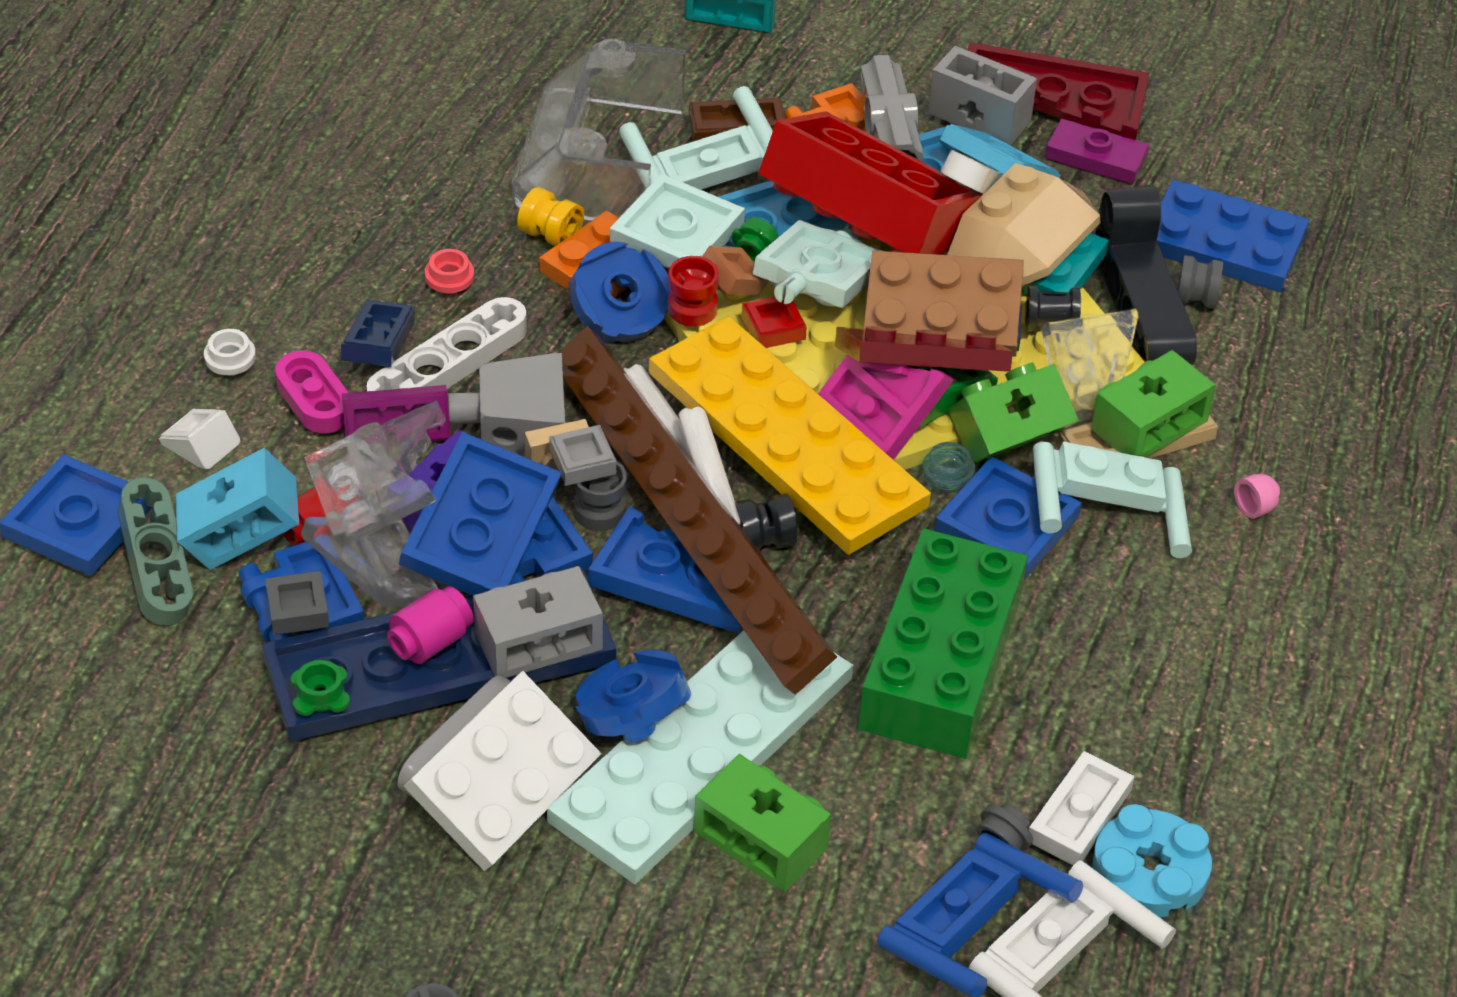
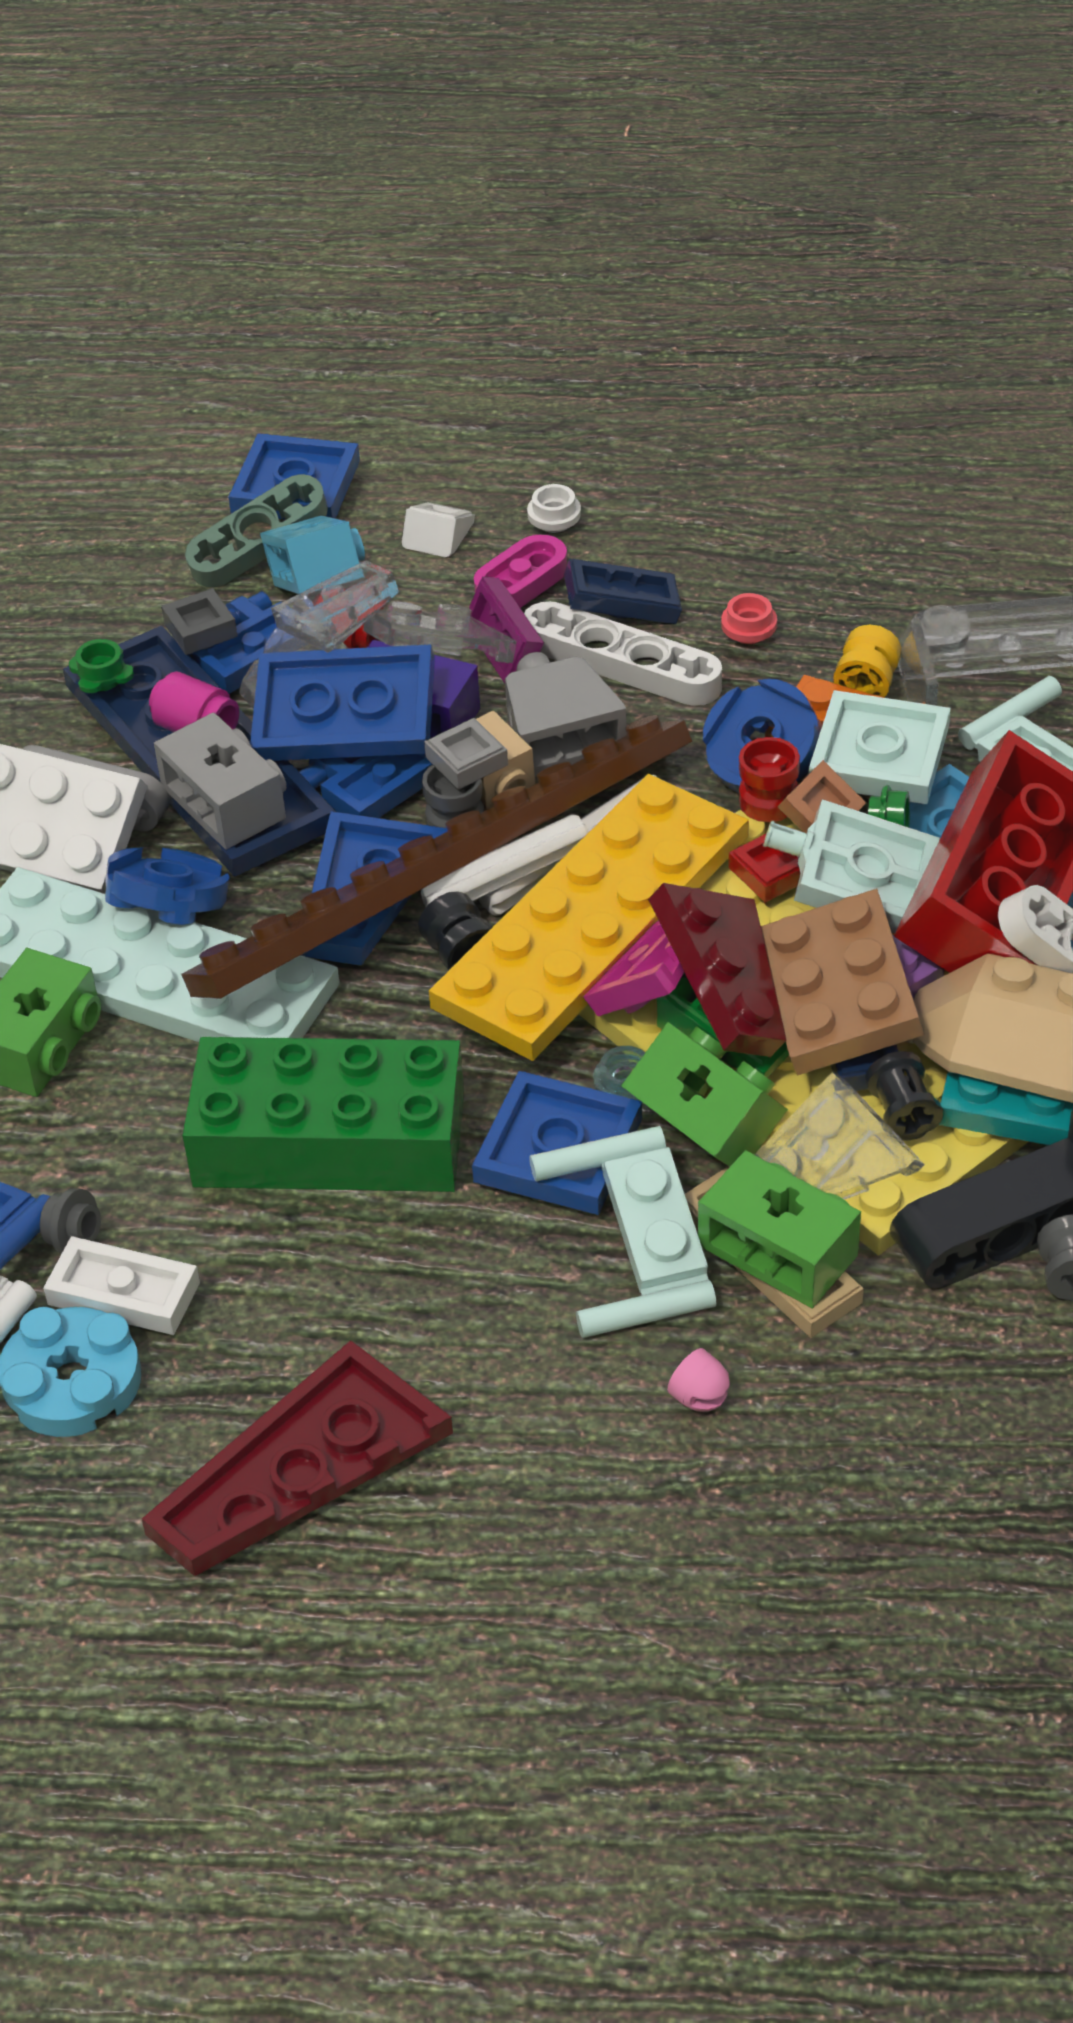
camera: 80 degrees right, 0 degrees up
none -> dark red wing [142,1340,453,1576]

